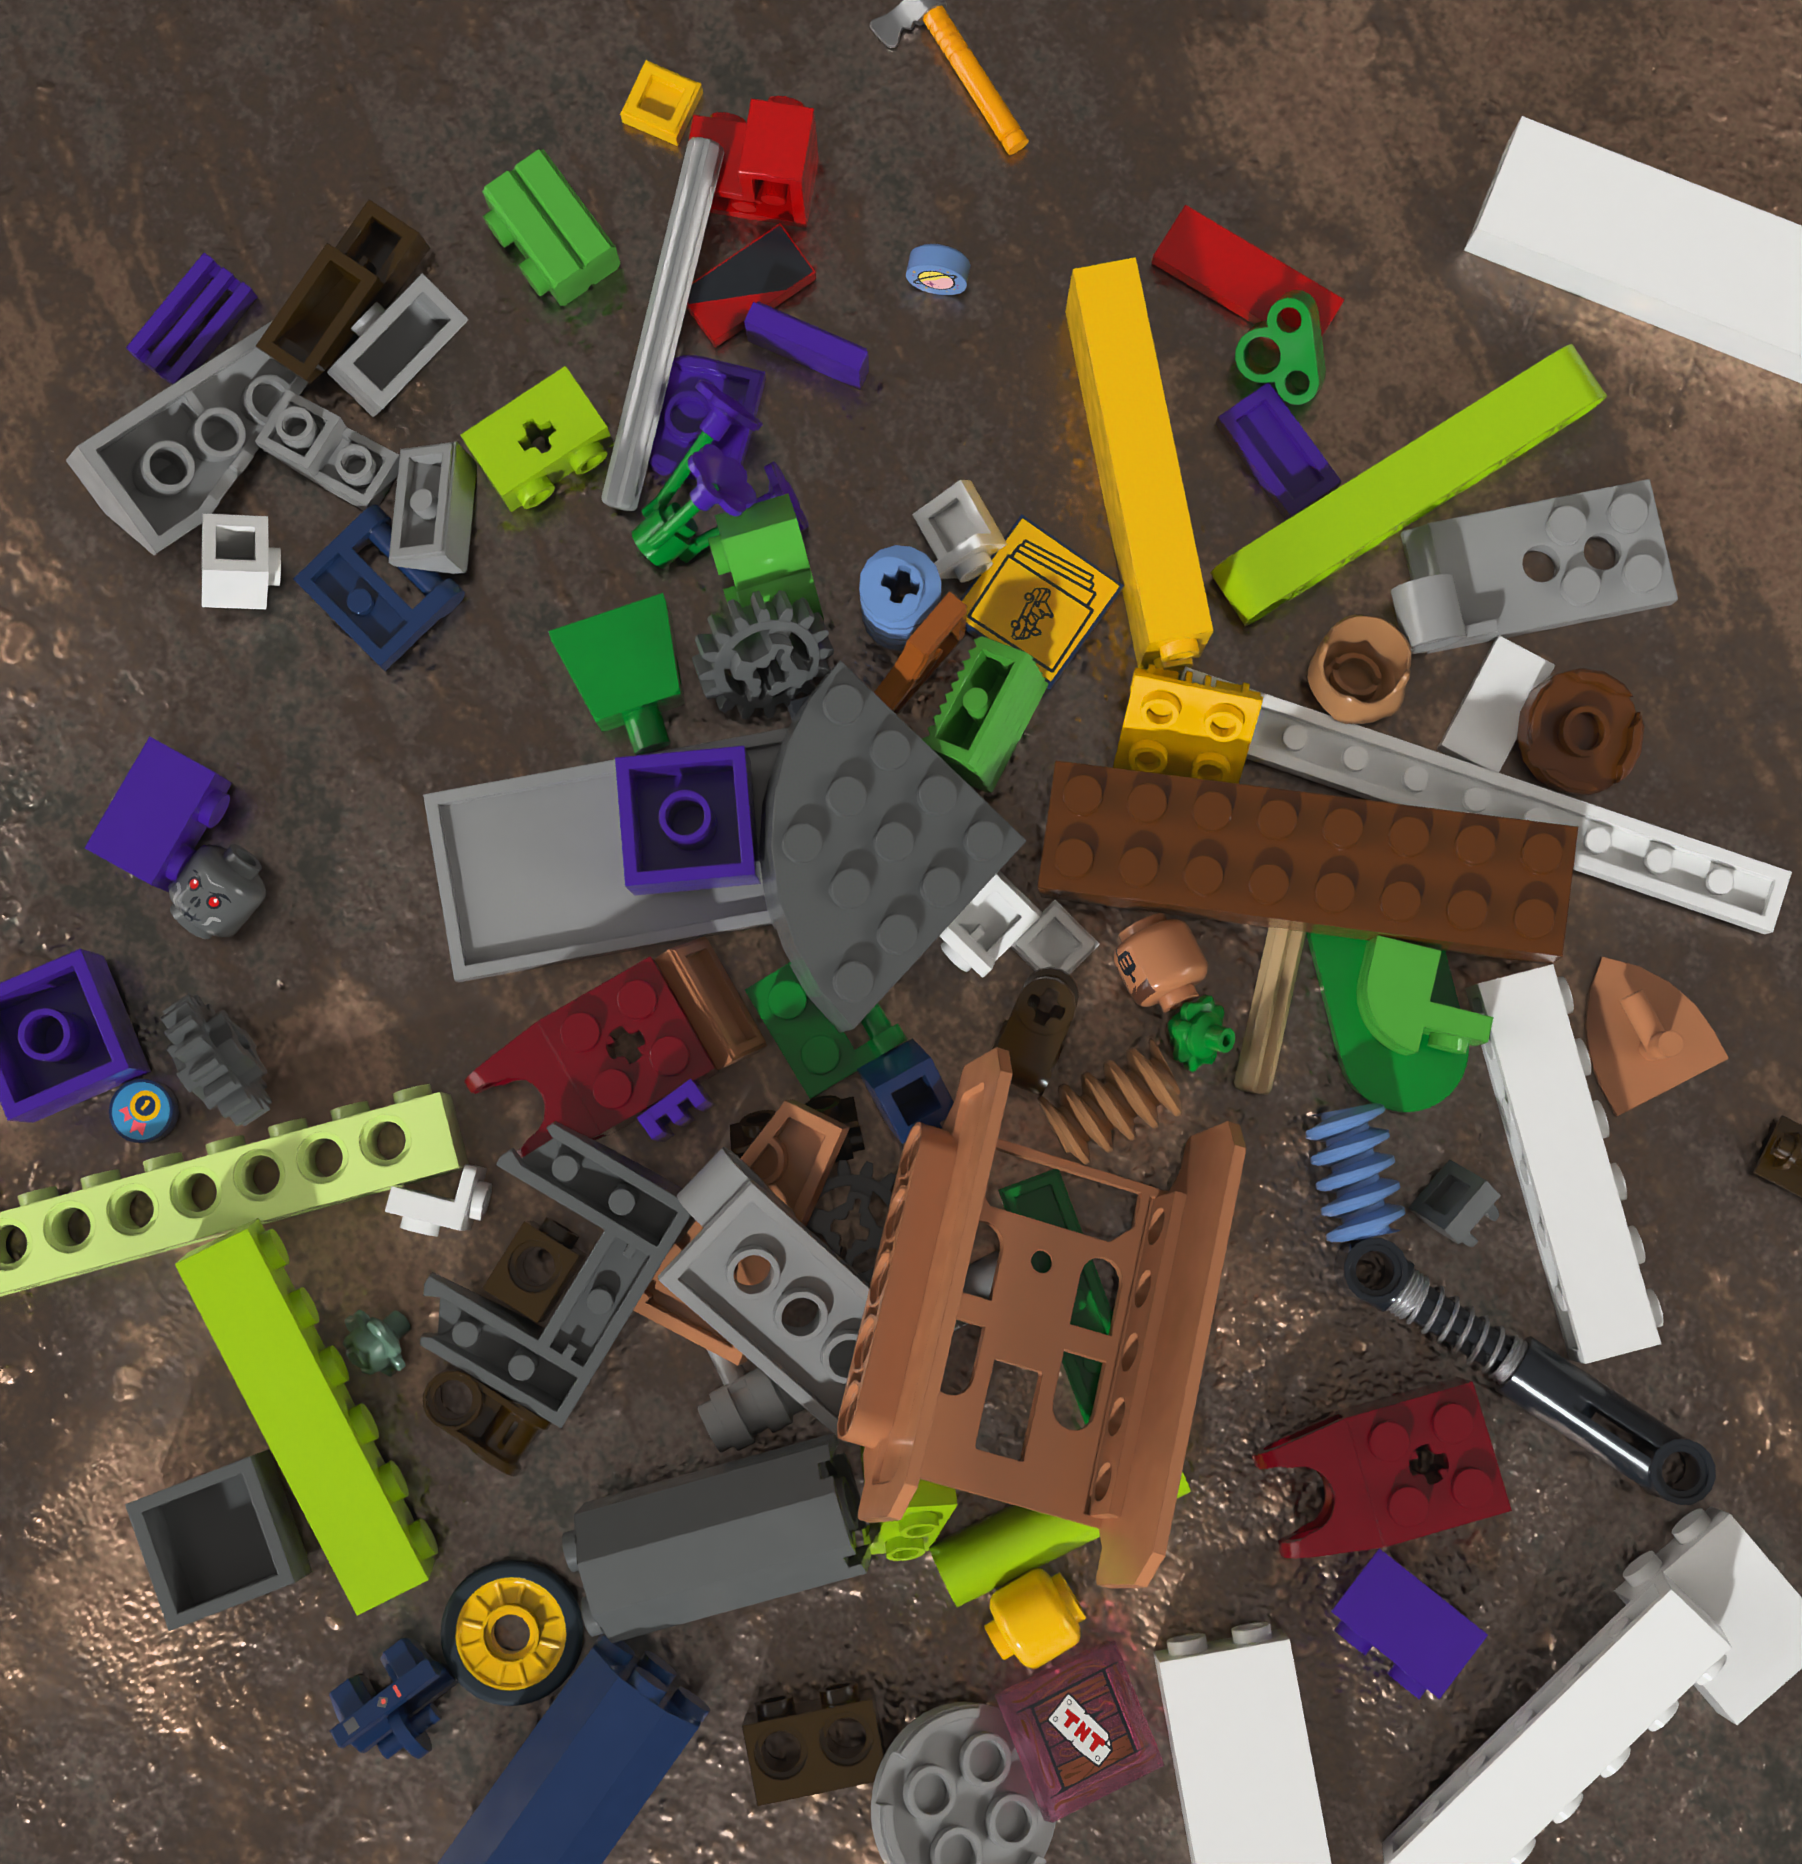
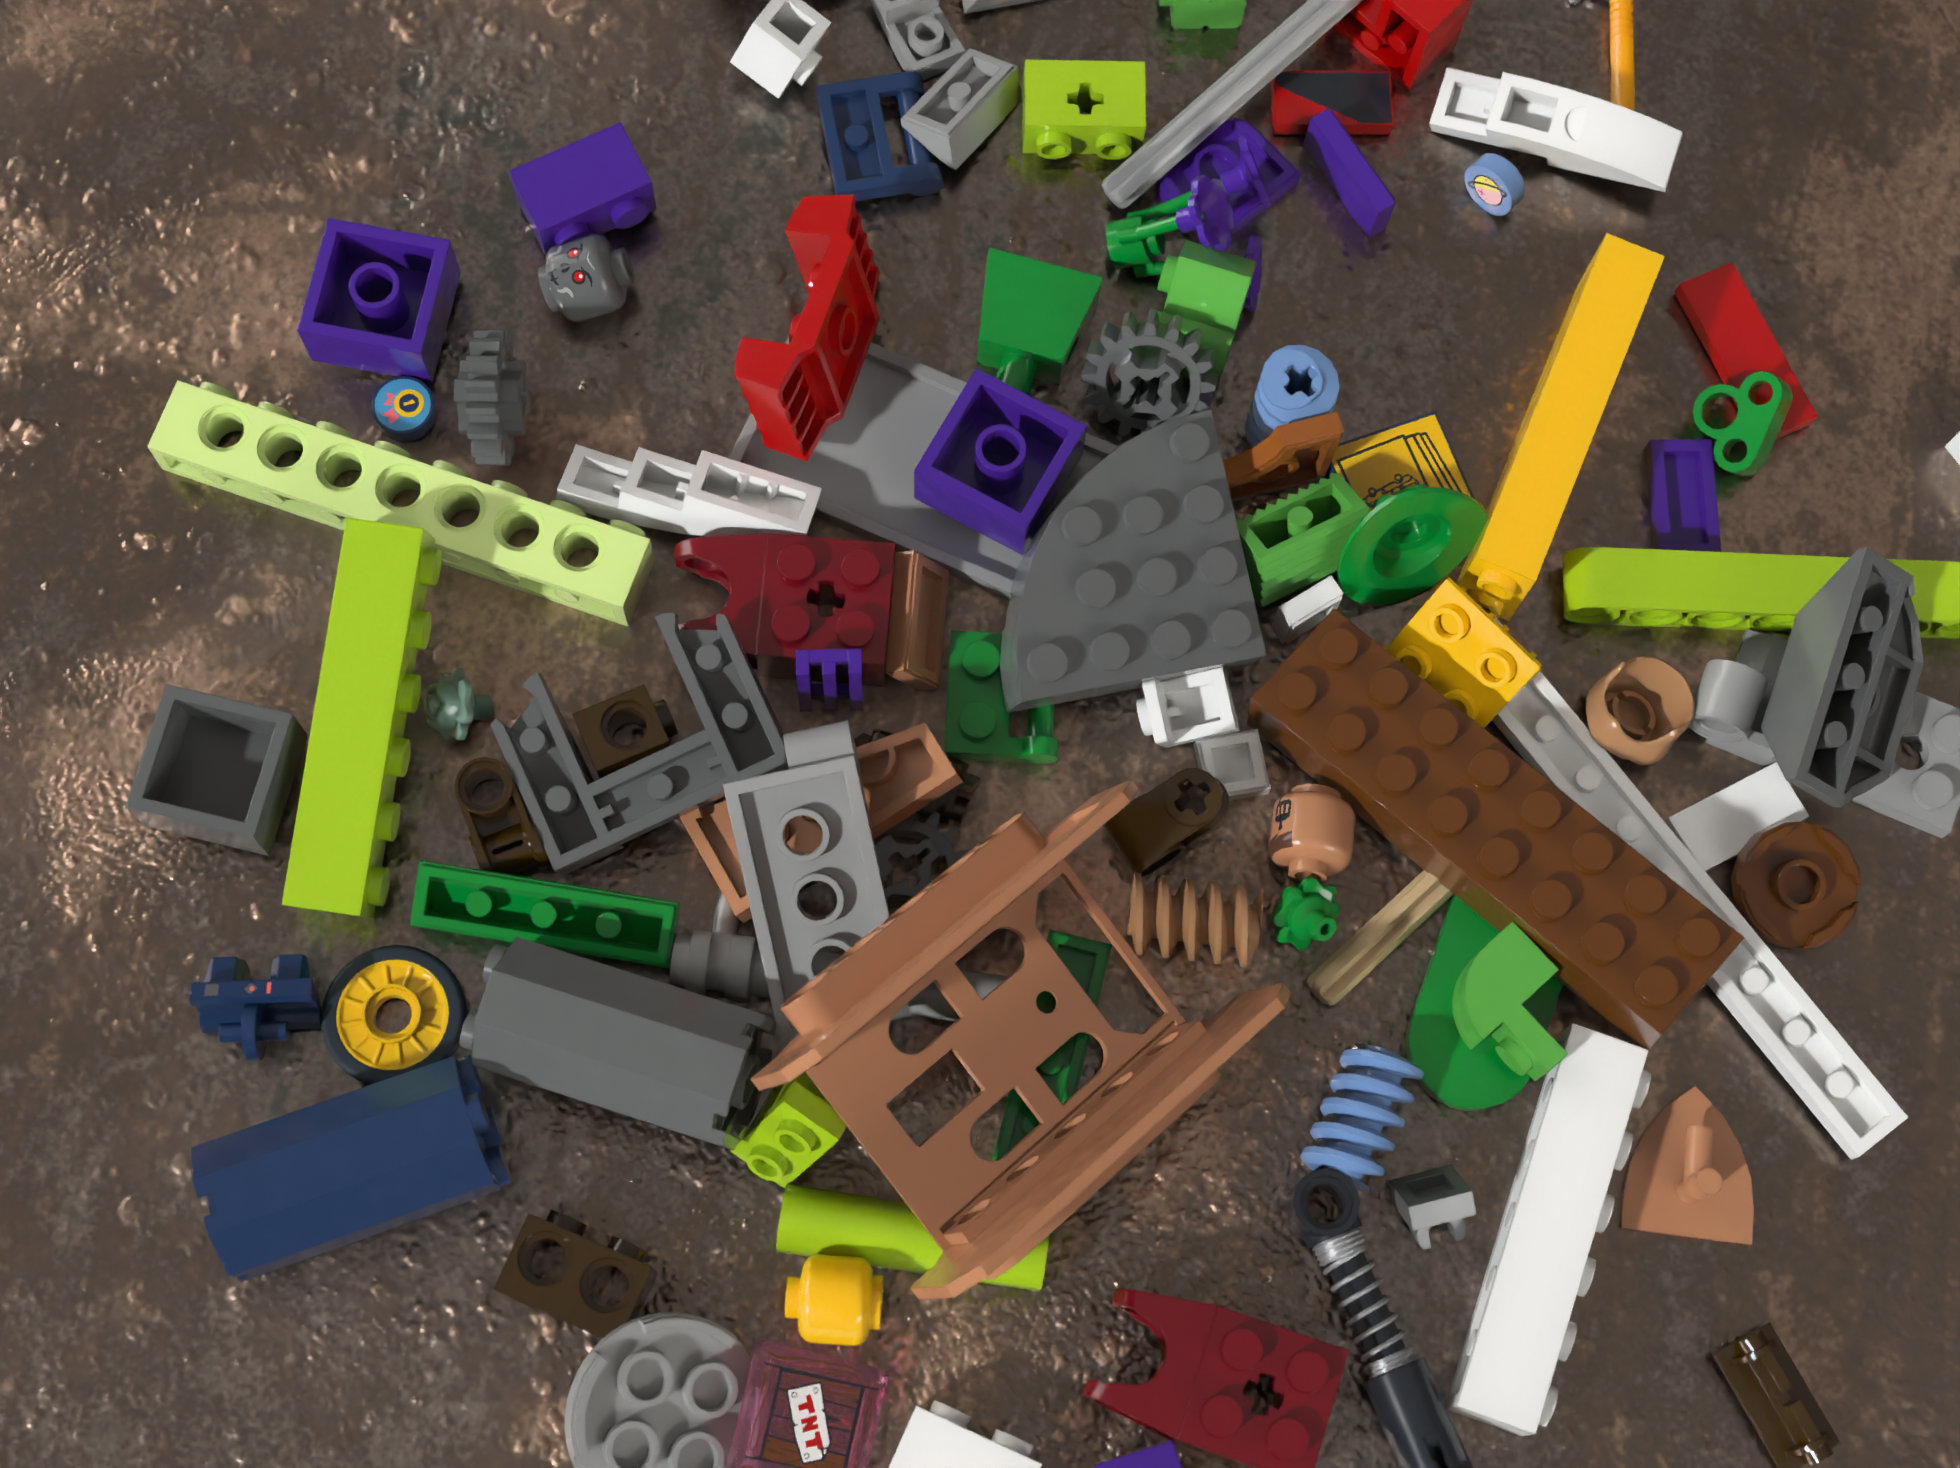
camera: 25 degrees right, 10 degrees down
white bracket [385,1164,492,1237] -> none
dark blue brick [857,1038,954,1144] -> none
white bracket [912,480,1007,583] -> none
none -> green slope [410,860,680,968]
none -> white slope [555,444,822,537]
none -> red plate [734,195,880,462]
none -> white tile [1271,576,1343,644]
none -> green hat [1337,484,1488,606]
none -> white slope [1429,68,1683,192]
none -> dark grey wedge [1761,547,1924,808]

